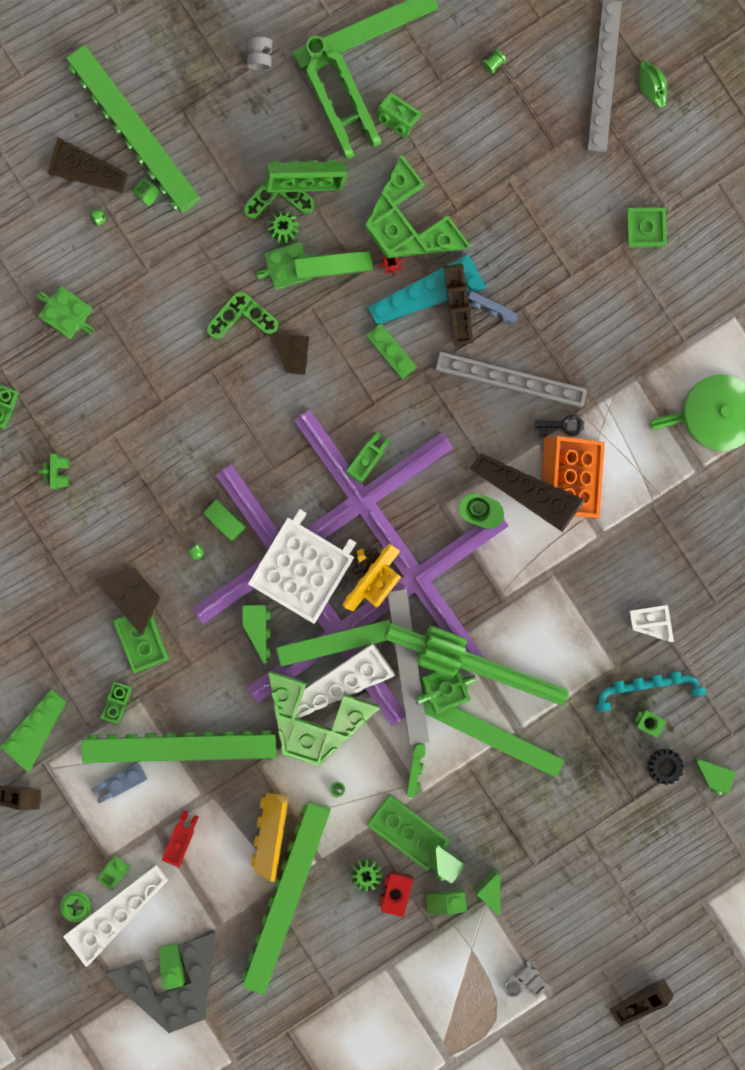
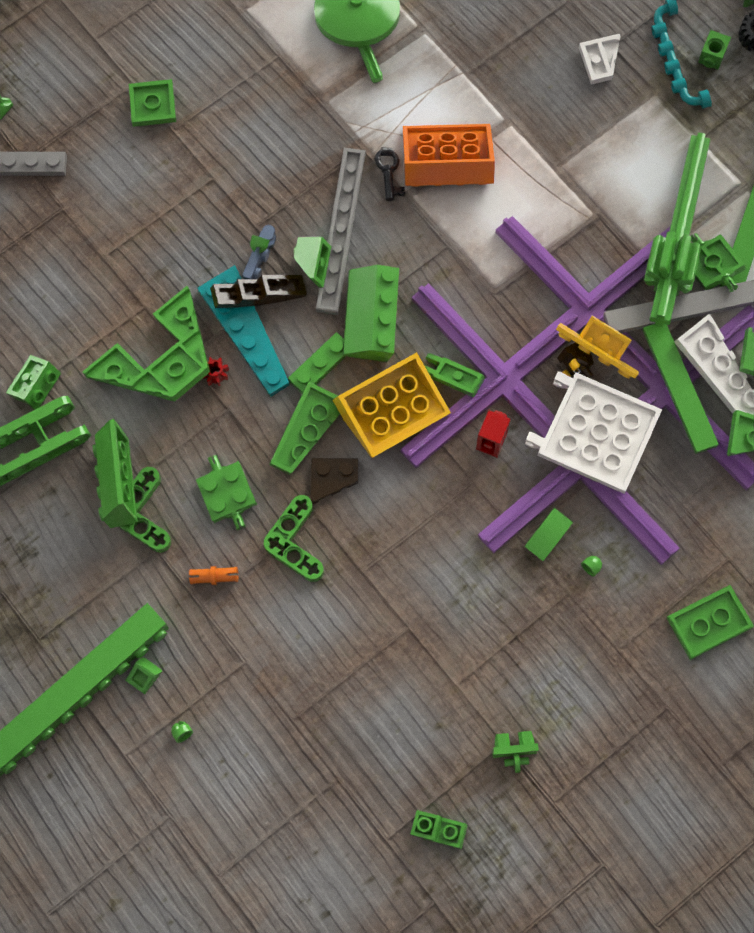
camera: 90 degrees left, 15 degrees down
bright green plate [37,286,94,339] -> none
dark brown wing [48,137,128,193] -> none
dark brown wing [95,568,160,636] -> none
bright green slope [243,605,271,663] -> none
bright green gear [267,211,300,244] -> none
bright green slope [295,251,373,279] -> none
bright green piece [459,493,504,529] -> none
dark brown wing [470,453,585,532] -> none
none -> orange pin [189,566,239,585]
none -> bright green hinge [250,235,270,253]
none -> bright green wing [269,381,340,475]
none -> slope [294,237,332,288]
none -> yellow slope [333,352,451,458]
none -> bright green slope [343,265,399,362]
none -> red brick [476,410,511,458]

